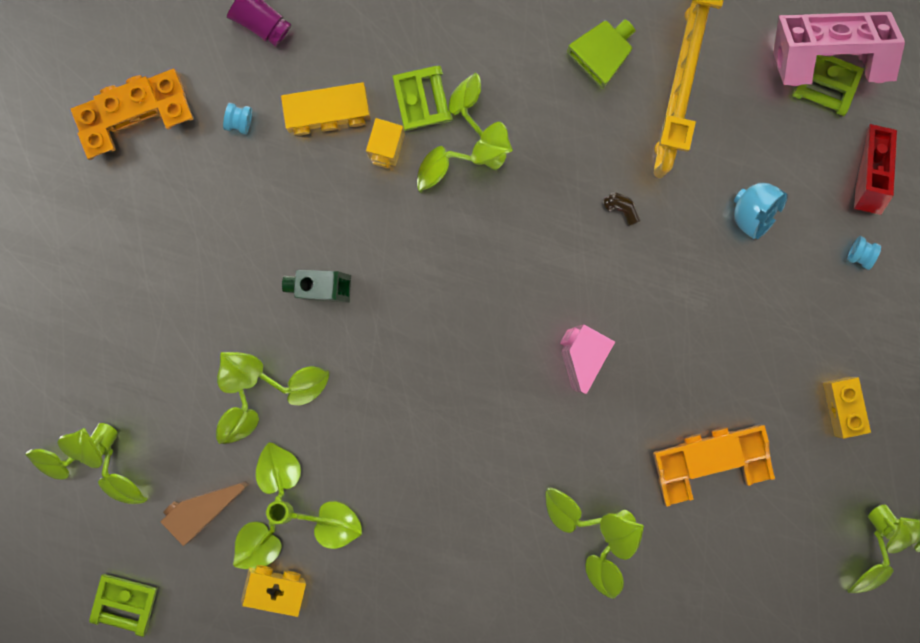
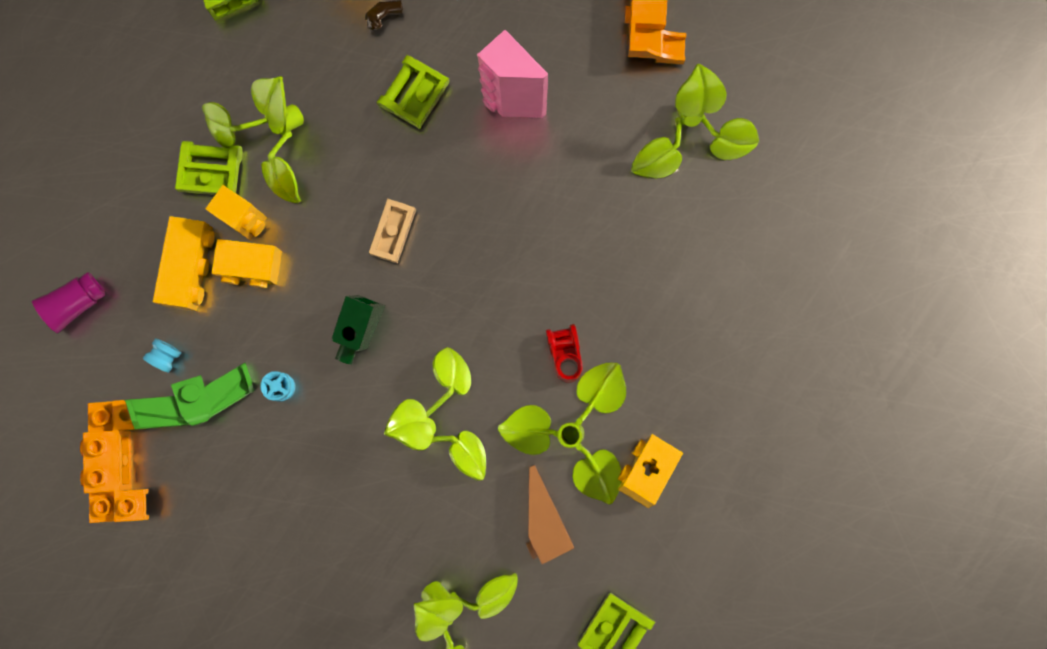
camera: 70 degrees left, 5 degrees down
none -> bright green plate [125,363,254,429]
none -> yellow brick [212,239,282,289]
none -> medium azure wheel [261,371,295,402]
none -> tan plate [369,199,416,264]
none -> lime plate [376,55,450,129]
none -> red piece [546,324,583,383]

